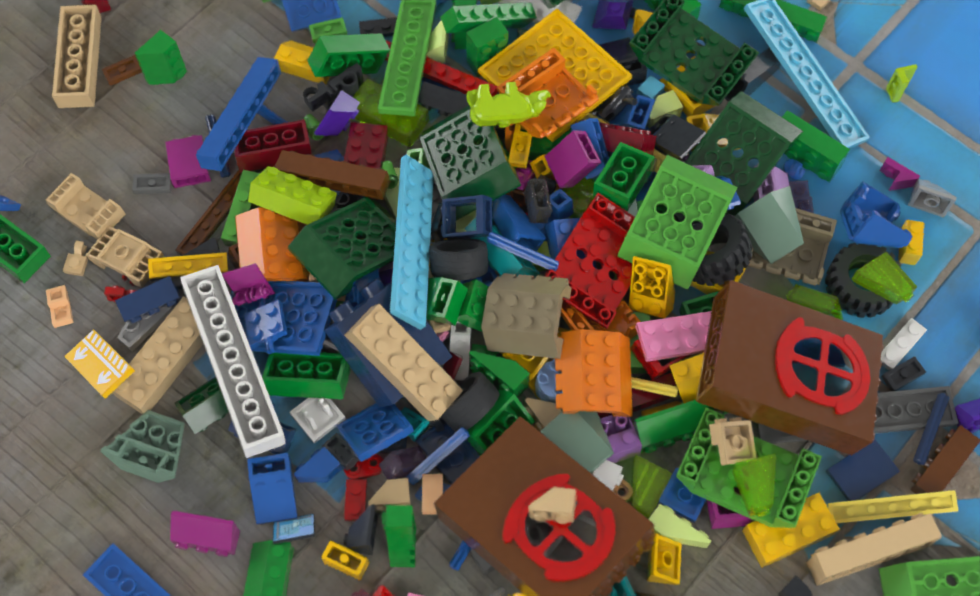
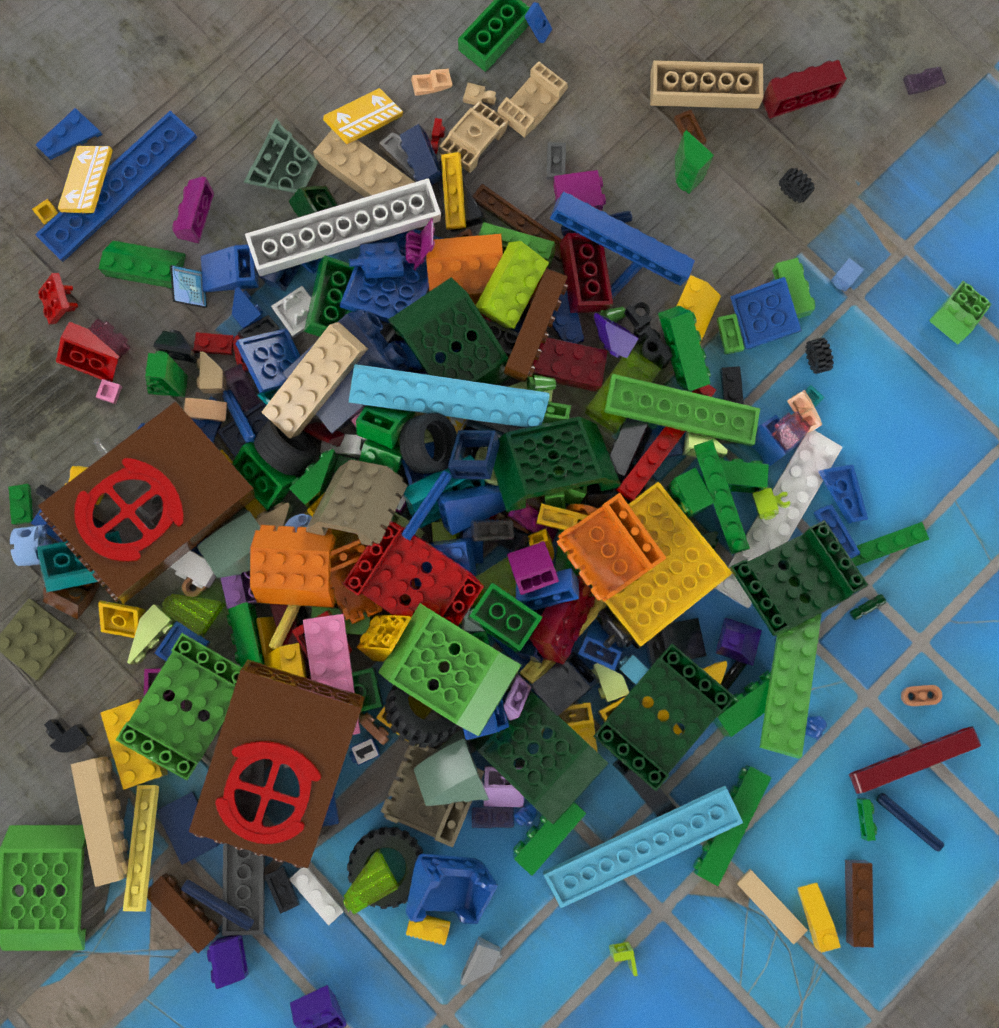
camera: 90 degrees right, 15 degrees up
yellow brick [322,540,369,581] -> none
lime animal [466,82,551,128] -> none
tan slope [529,487,576,524] -> none
blue brick [546,189,573,220] -> none
tan plate [709,417,757,465] -> none
clear neon green slope [732,454,776,517] -> none
clear neon green slope [786,284,843,320] -> none
magenta slope [880,157,920,191] -> none

